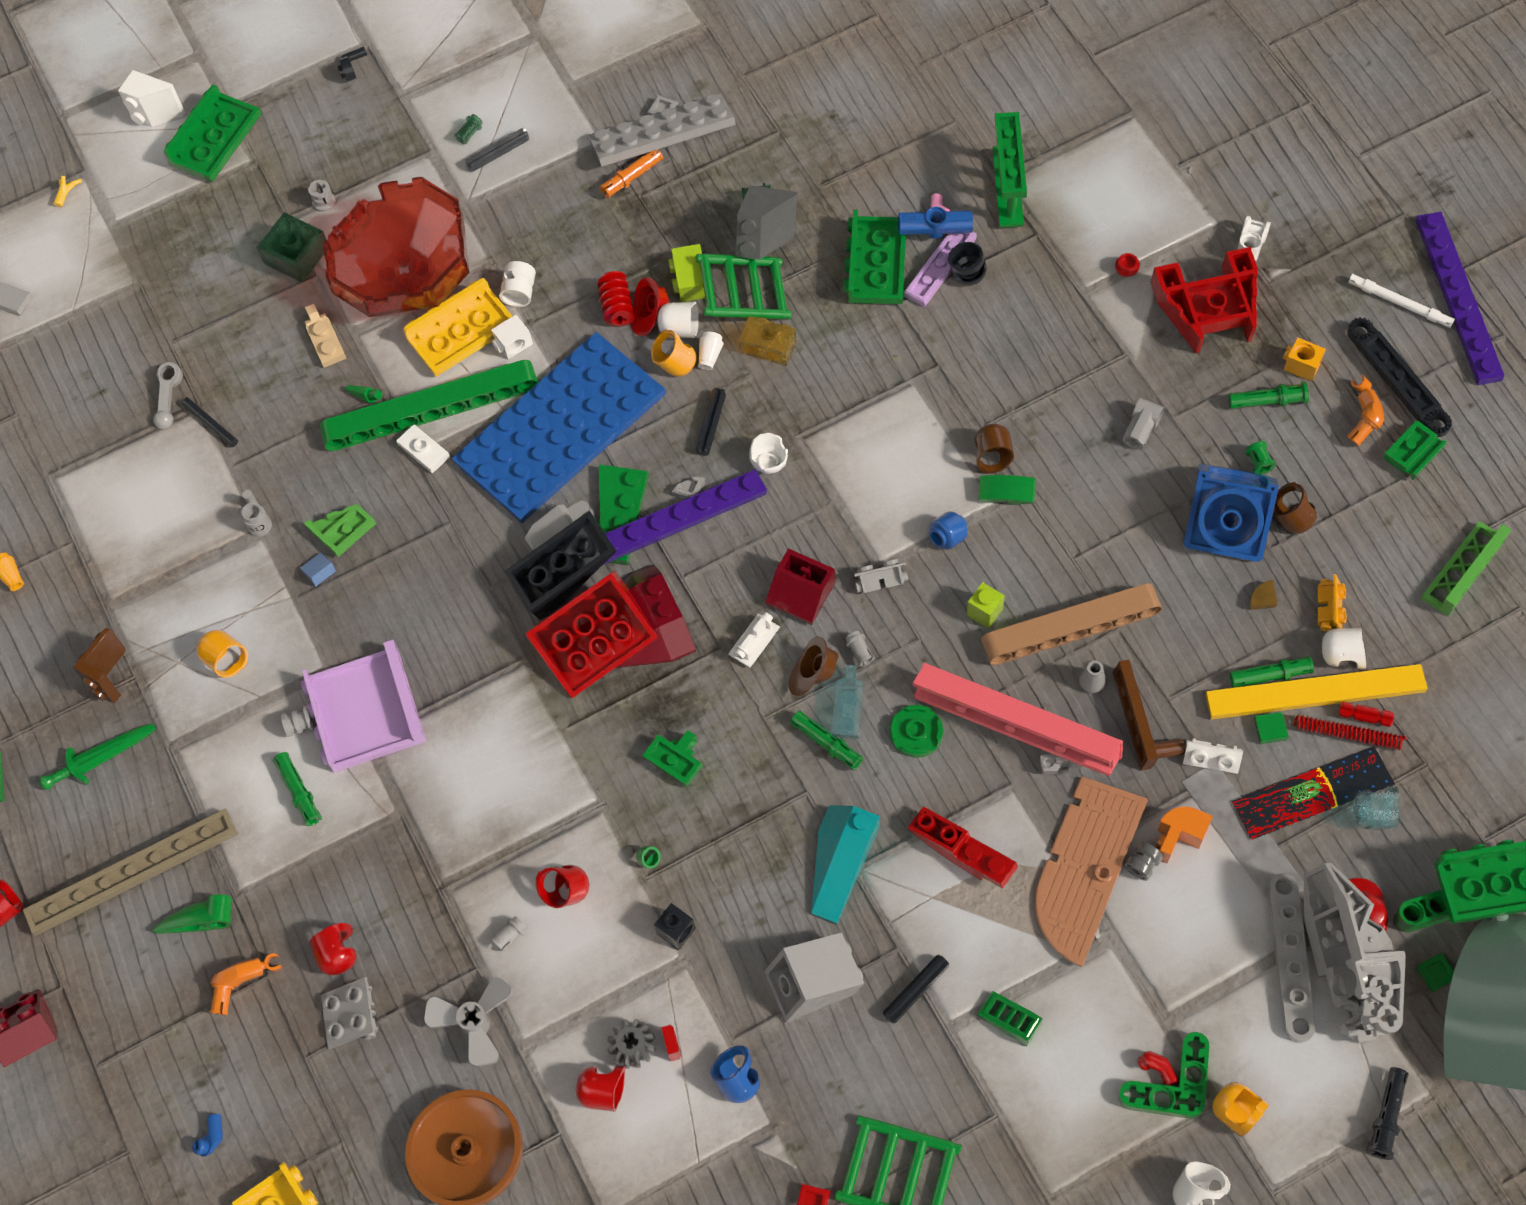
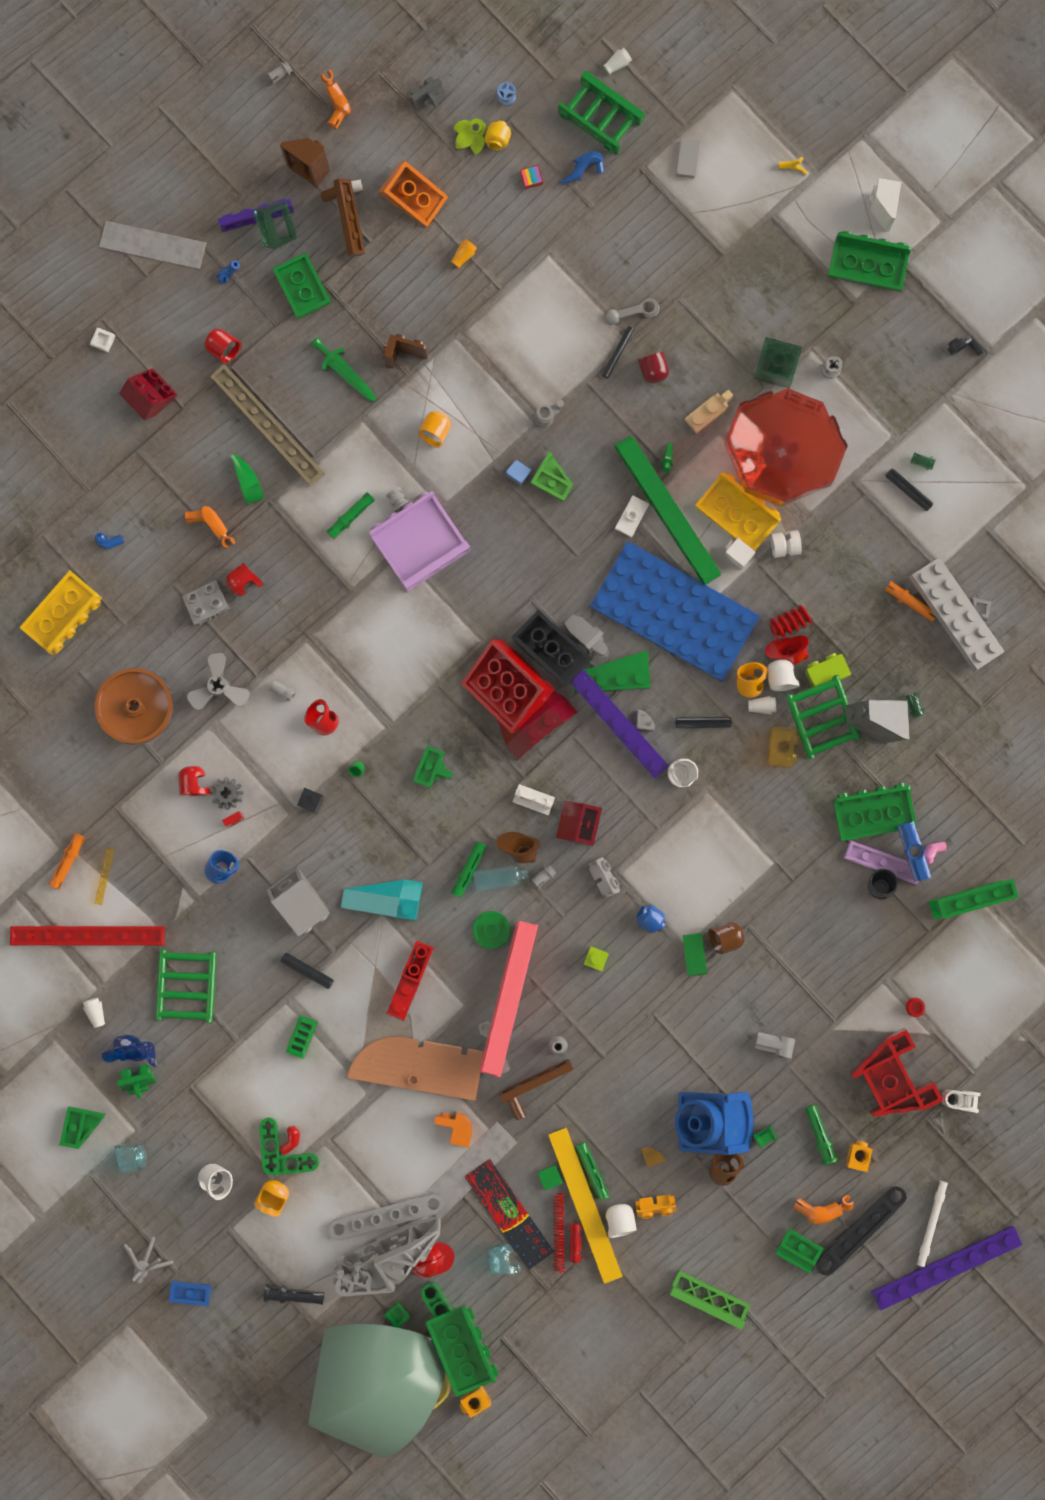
camera: 75 degrees right, 20 degrees up
medium nougat beam [981,583,1163,665] -> none
dark grey wheel [1124,841,1163,881] -> none
white hinge [1183,738,1243,774] -> none
none -> dark red helmet [637,352,669,384]

